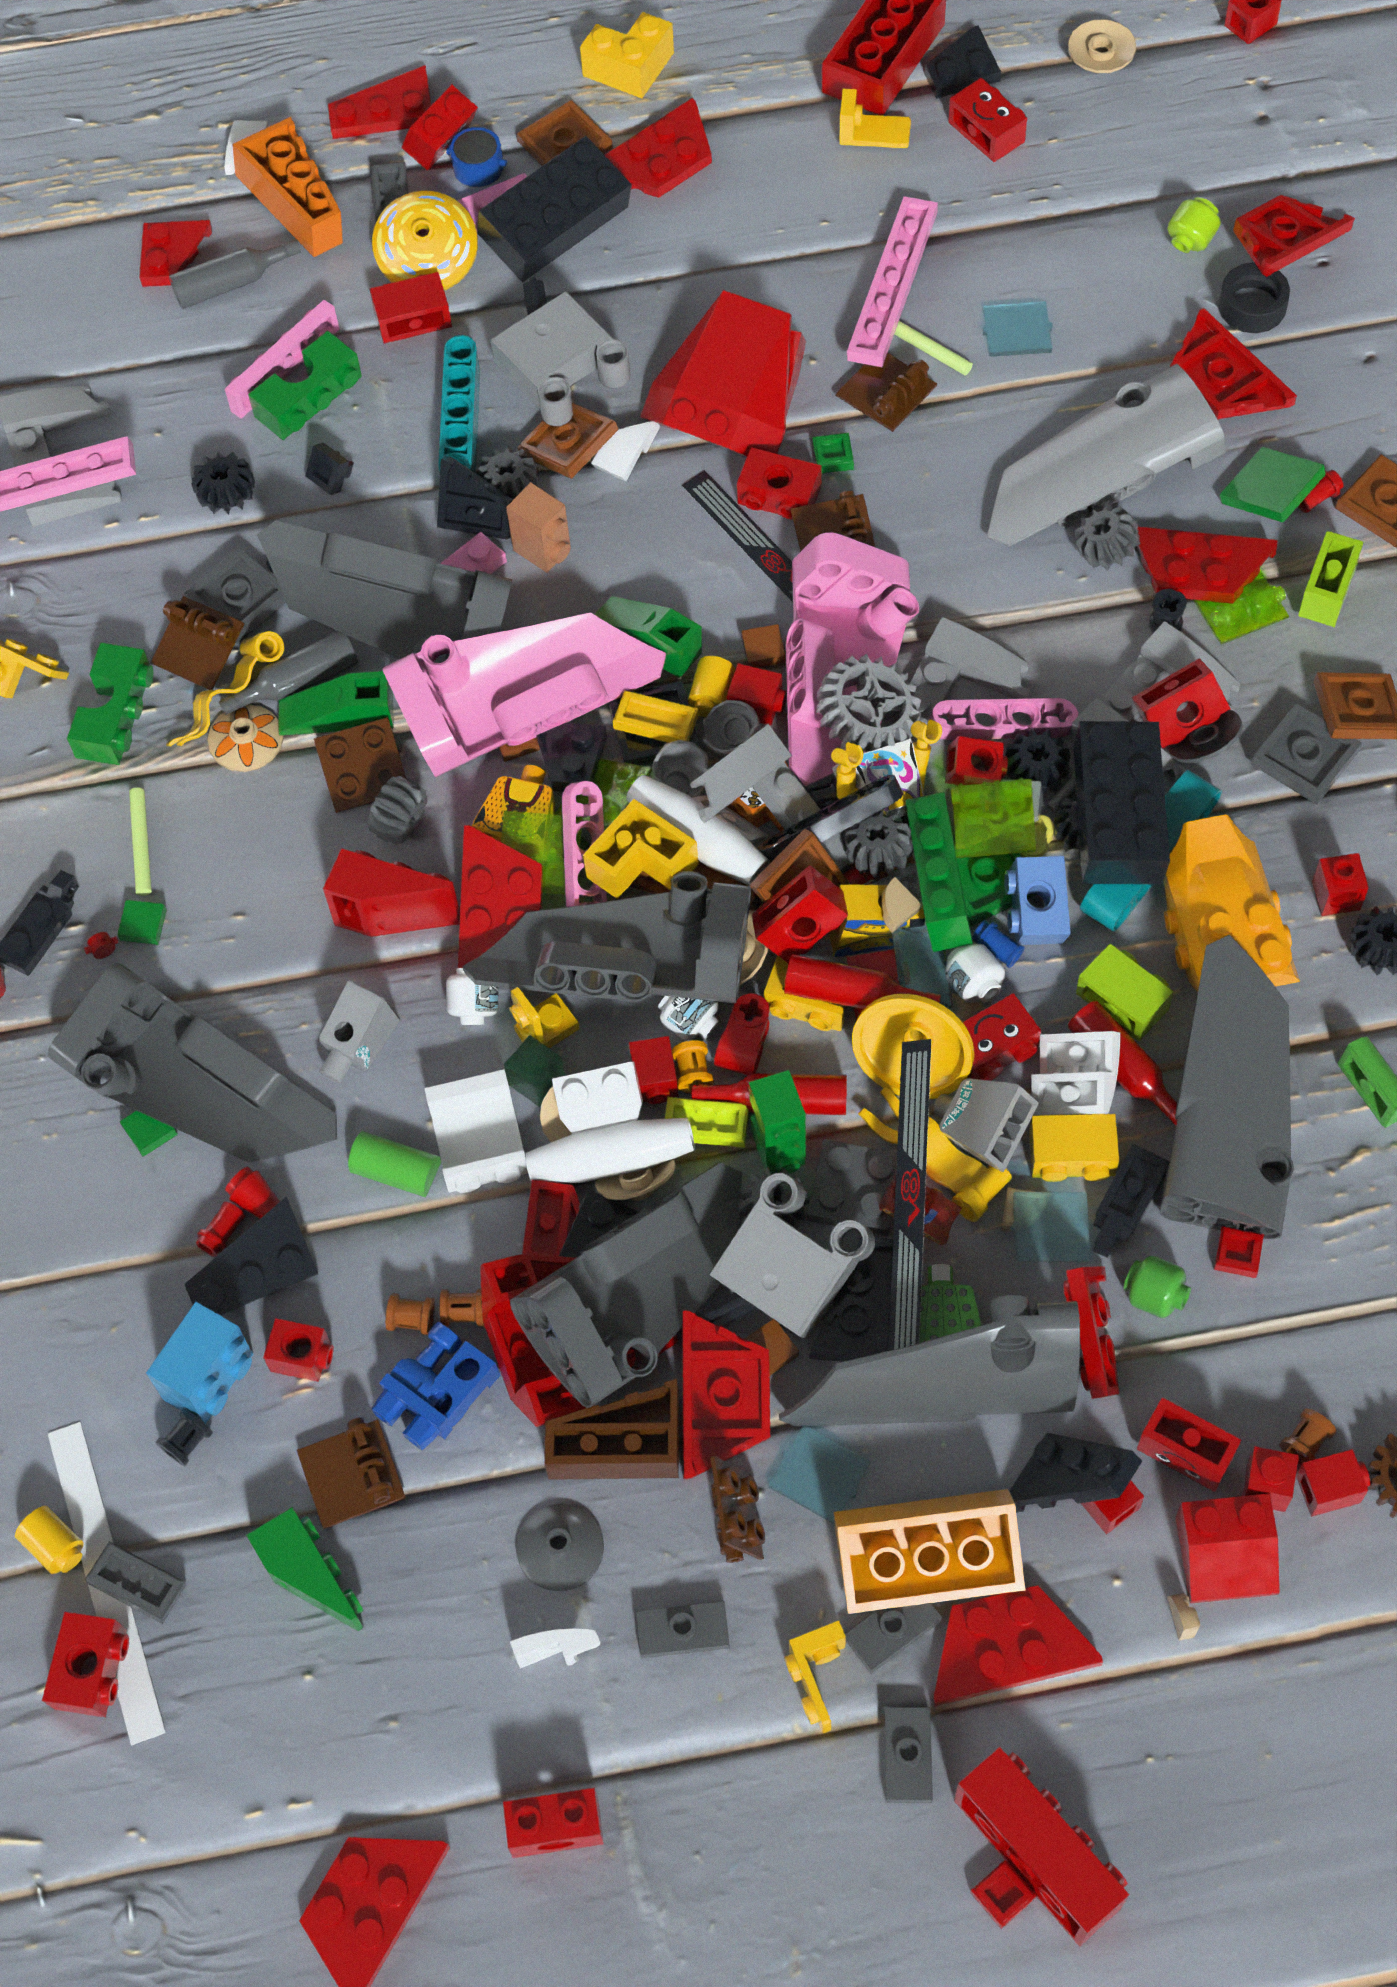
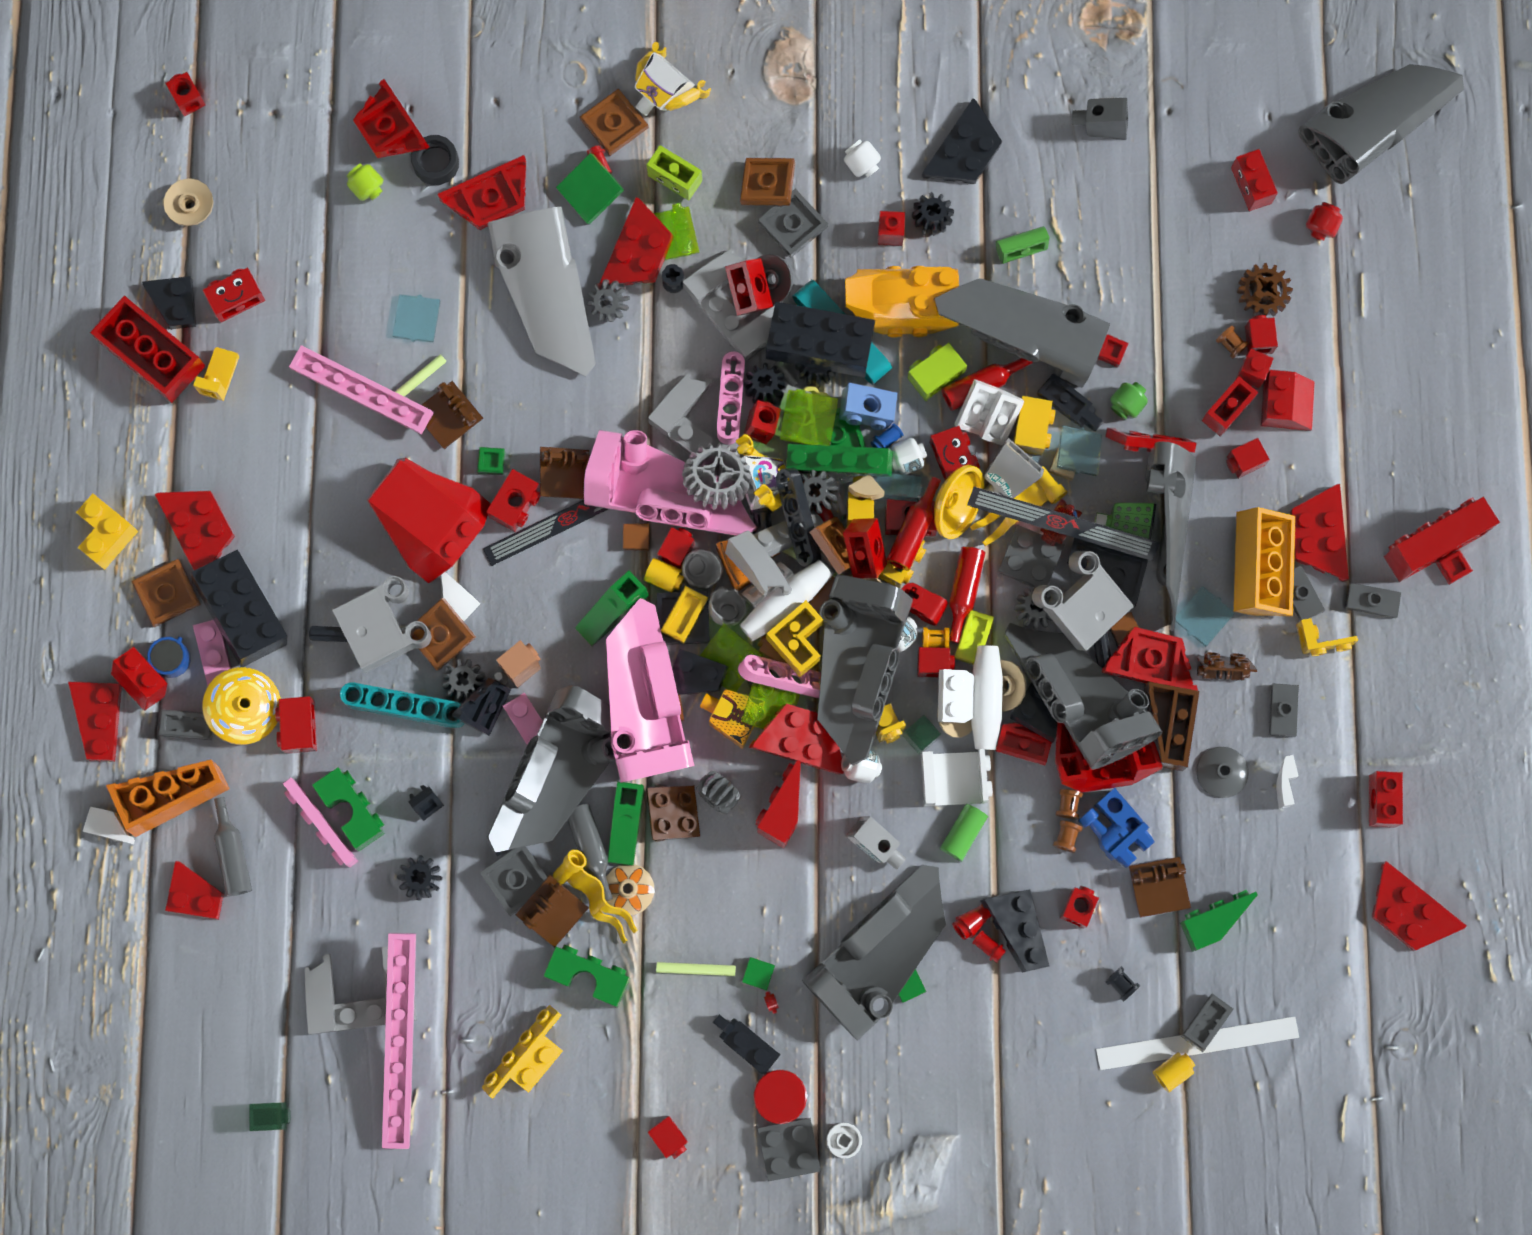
camera: 85 degrees left, 15 degrees up
red brick [42,1612,129,1718] -> none
dark azure brick [146,1302,253,1424] -> none
green arch [749,1070,806,1174] -> none
black wing [1009,1432,1142,1513] -> none
tan tile [1167,1593,1201,1641] -> none

